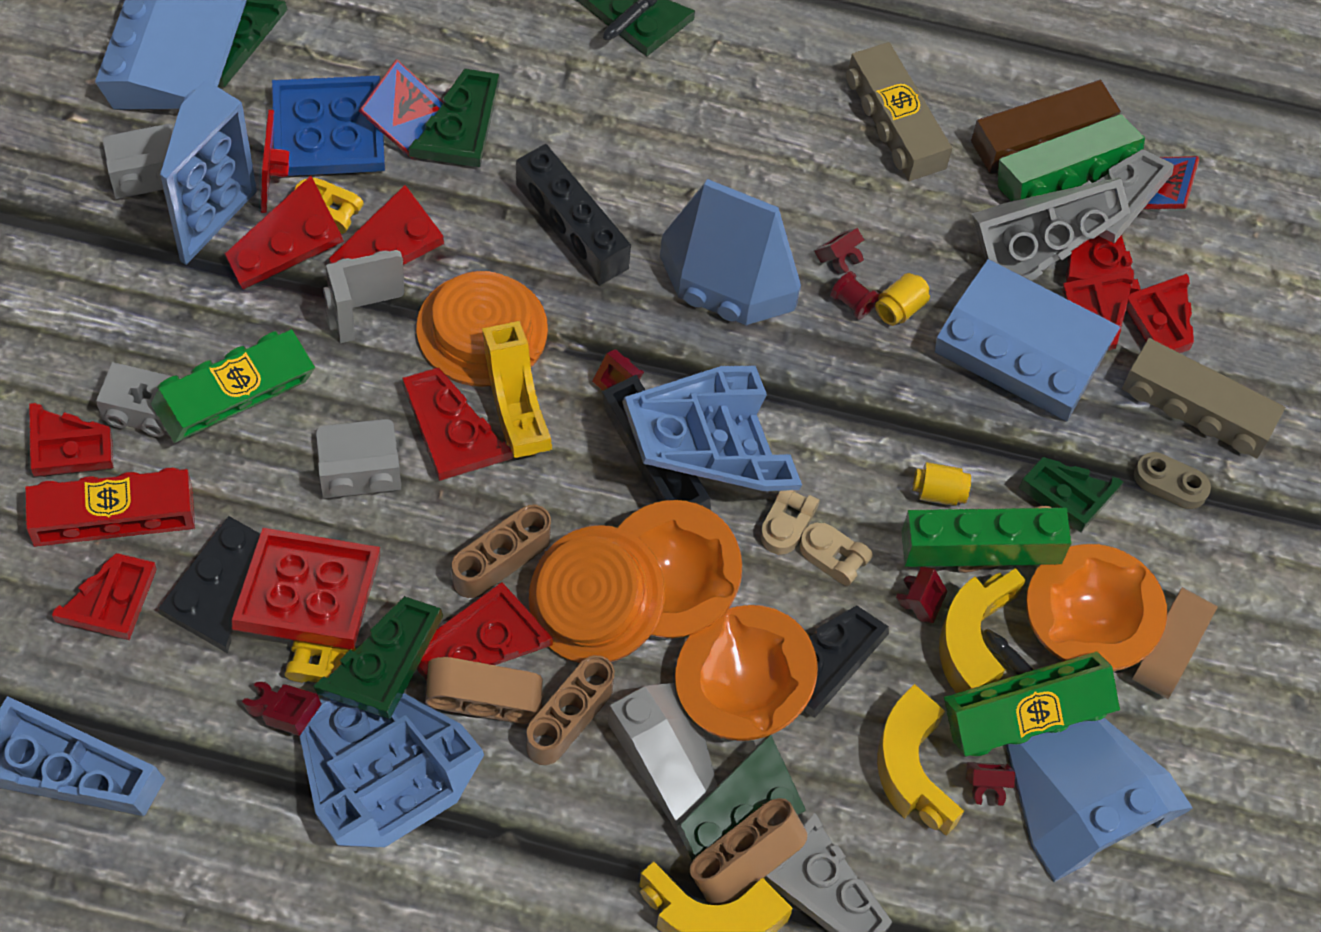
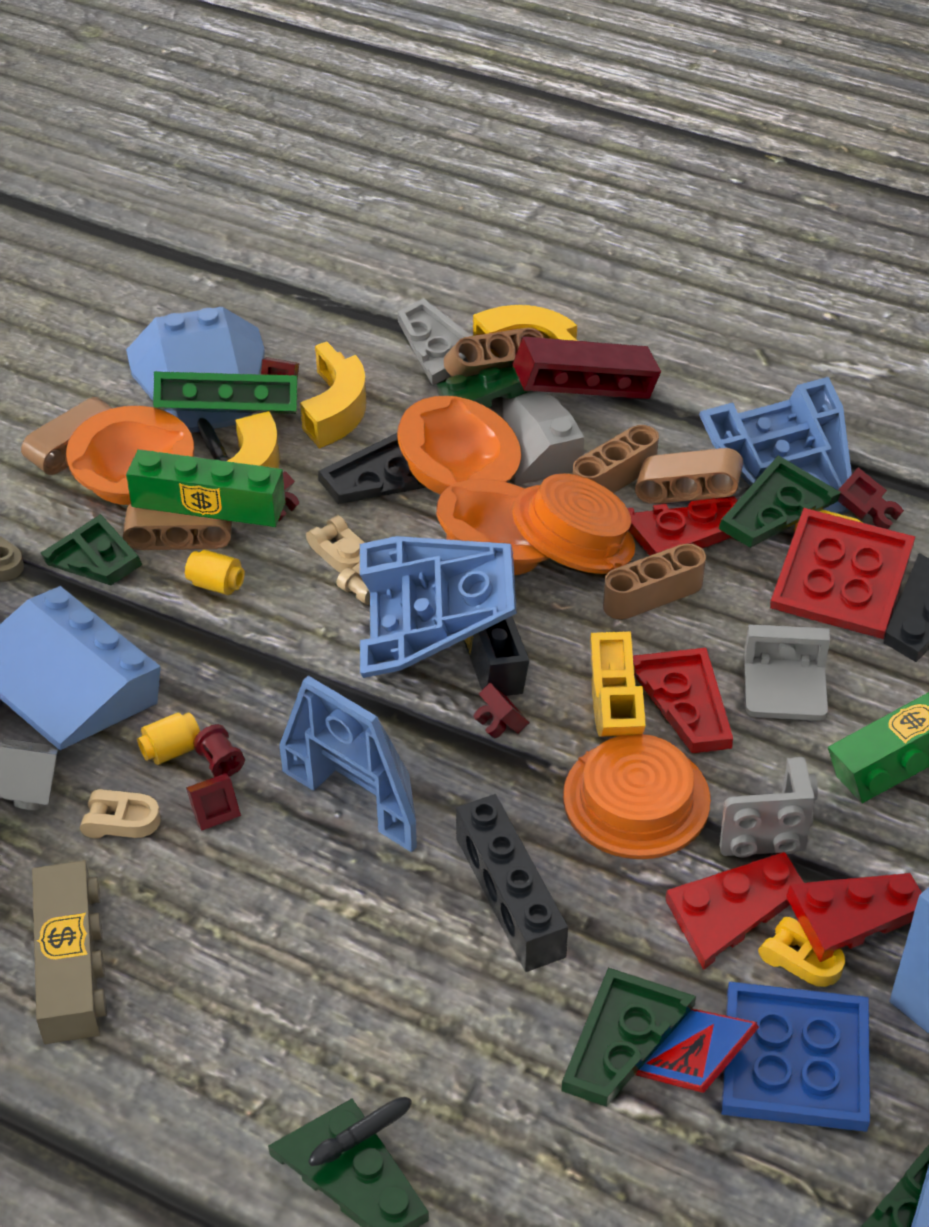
camera: 160 degrees left, 15 degrees down
red piece [261,110,290,213] -> none
none -> tan plate [80,789,161,839]
none -> dark red brick [513,336,661,399]

